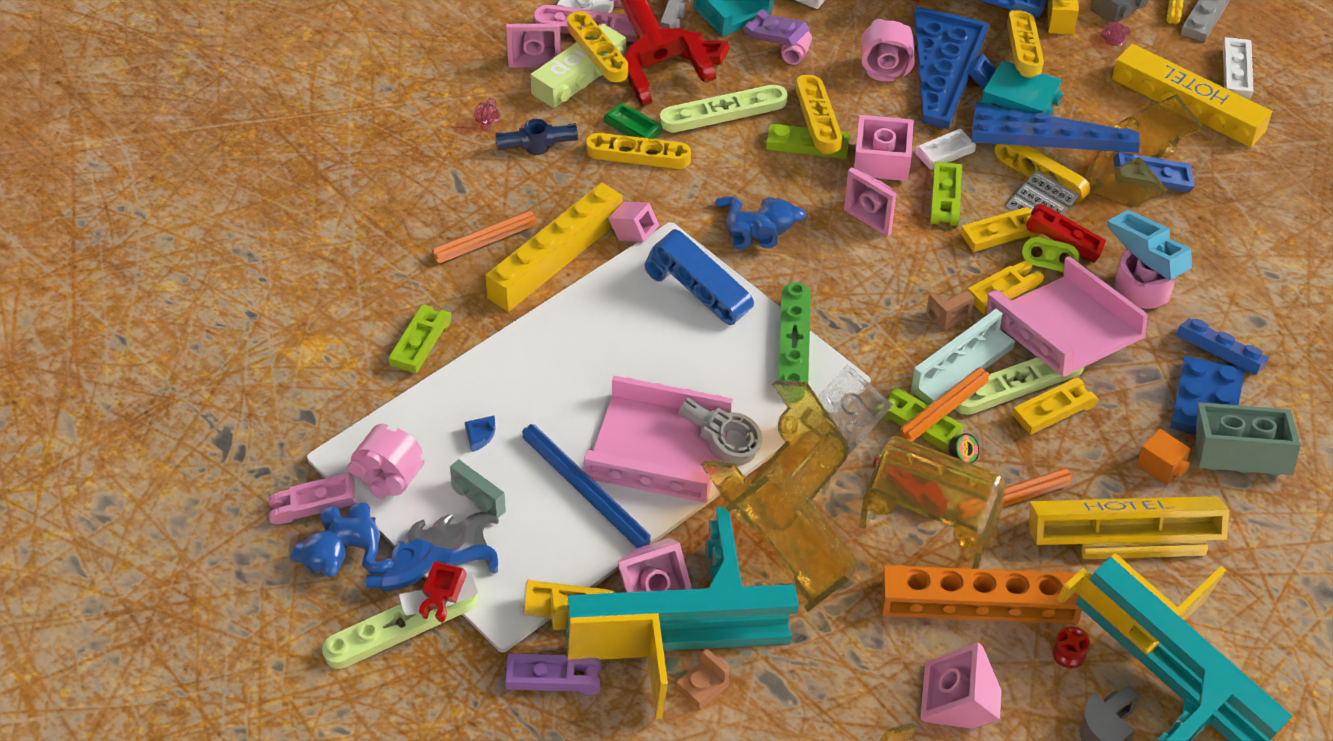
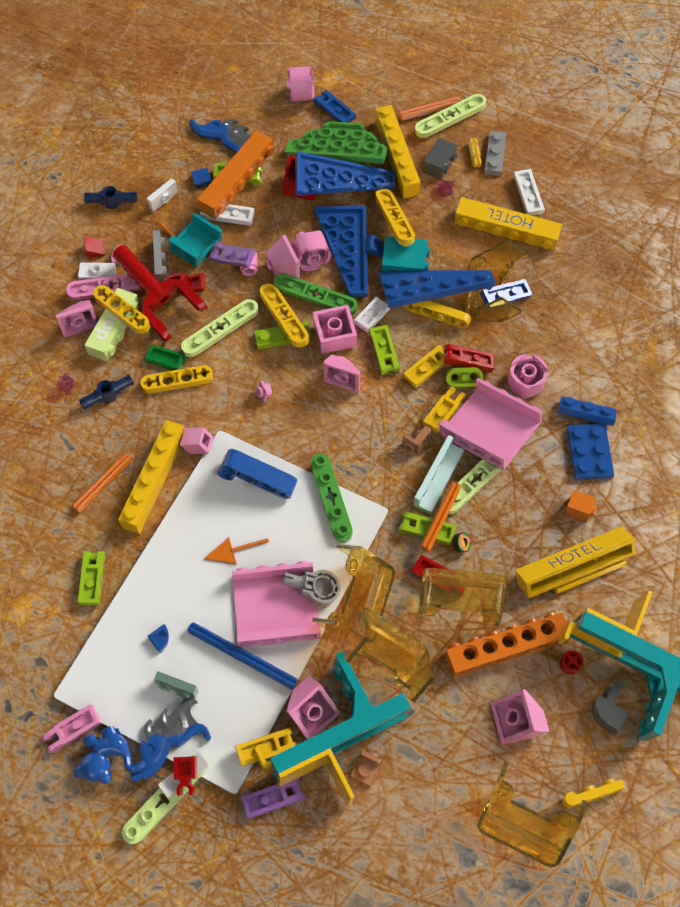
camera: 20 degrees left, 15 degrees up
bright pink brick [348,424,424,499] -> none
blue animal [715,196,807,250] -> none
clear brick [800,364,893,458] -> none
orange axle [957,468,1072,520] -> none
light grey sticker [1006,170,1080,215] -> none
yellow plate [1012,378,1099,435] -> none
medium azure slope [1107,210,1192,280] -> none
sand green slope [1195,402,1301,475] -> none
none -> orange piece [204,537,269,564]
none -> bright pink plate [256,380,272,402]
none -> bright pink slope [265,235,300,279]
none -> bright green piece [274,274,358,315]

